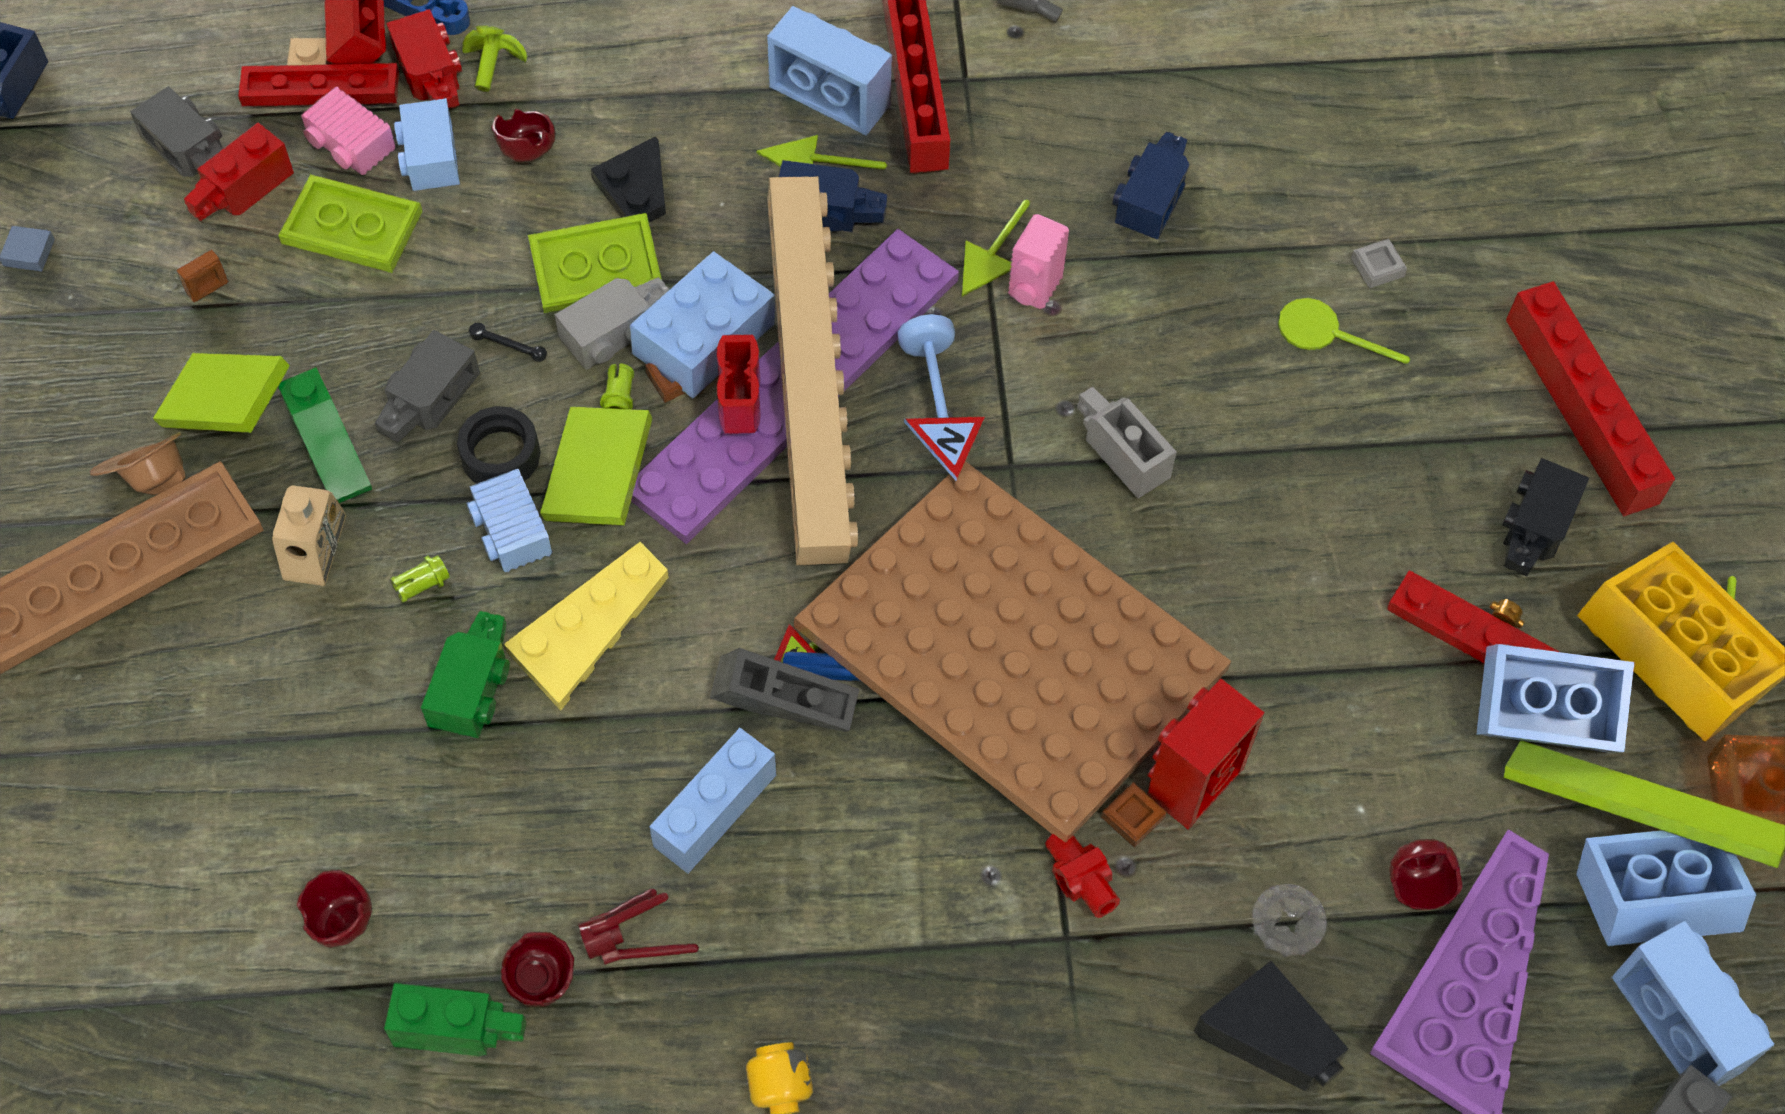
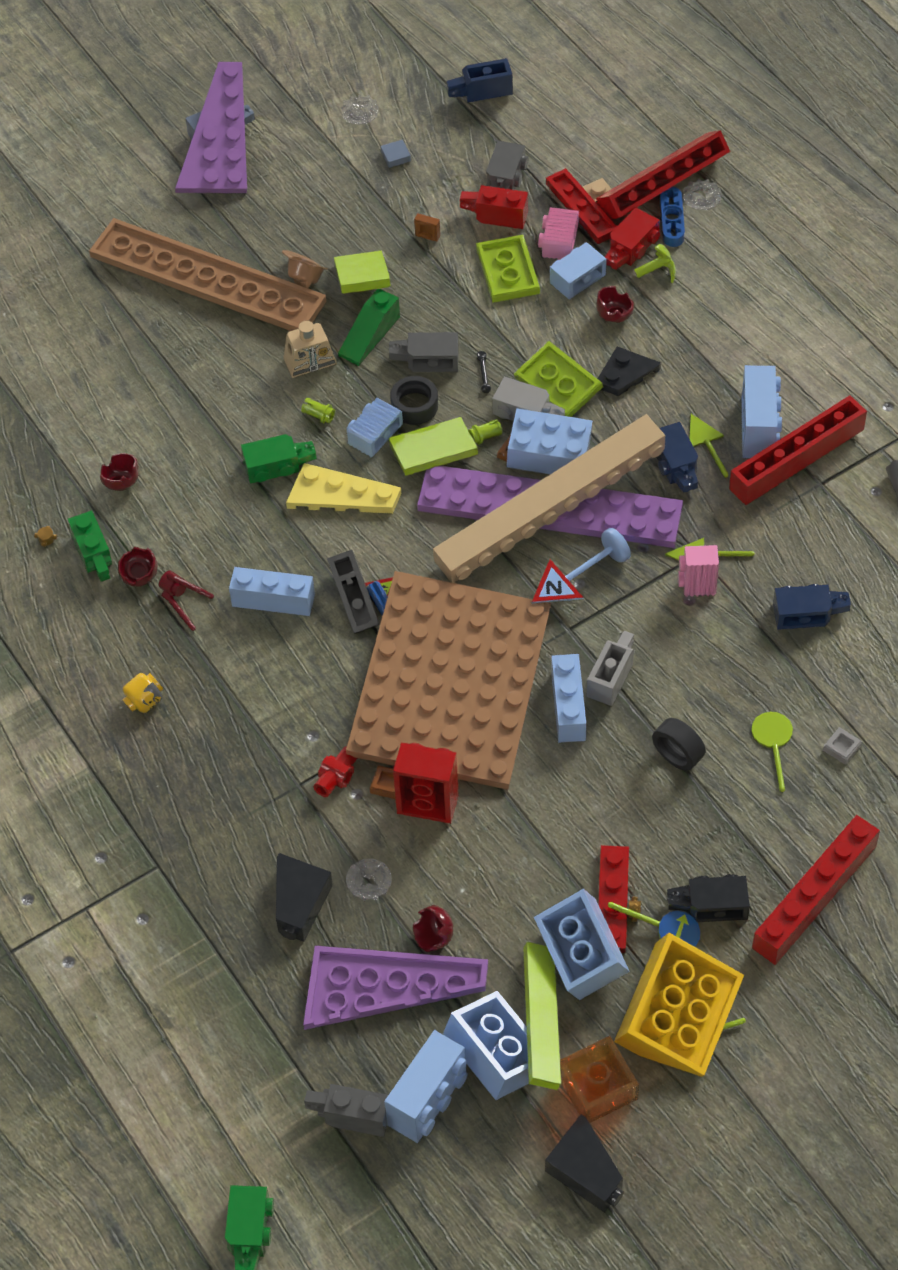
camera: 65 degrees right, 5 degrees down
red brick [717,334,761,434] -> none
none -> pearl gold piece [34,526,57,547]
none -> light blue brick [551,654,586,743]
none -> blue piece [608,902,700,947]
none -> black tyre [652,717,706,771]

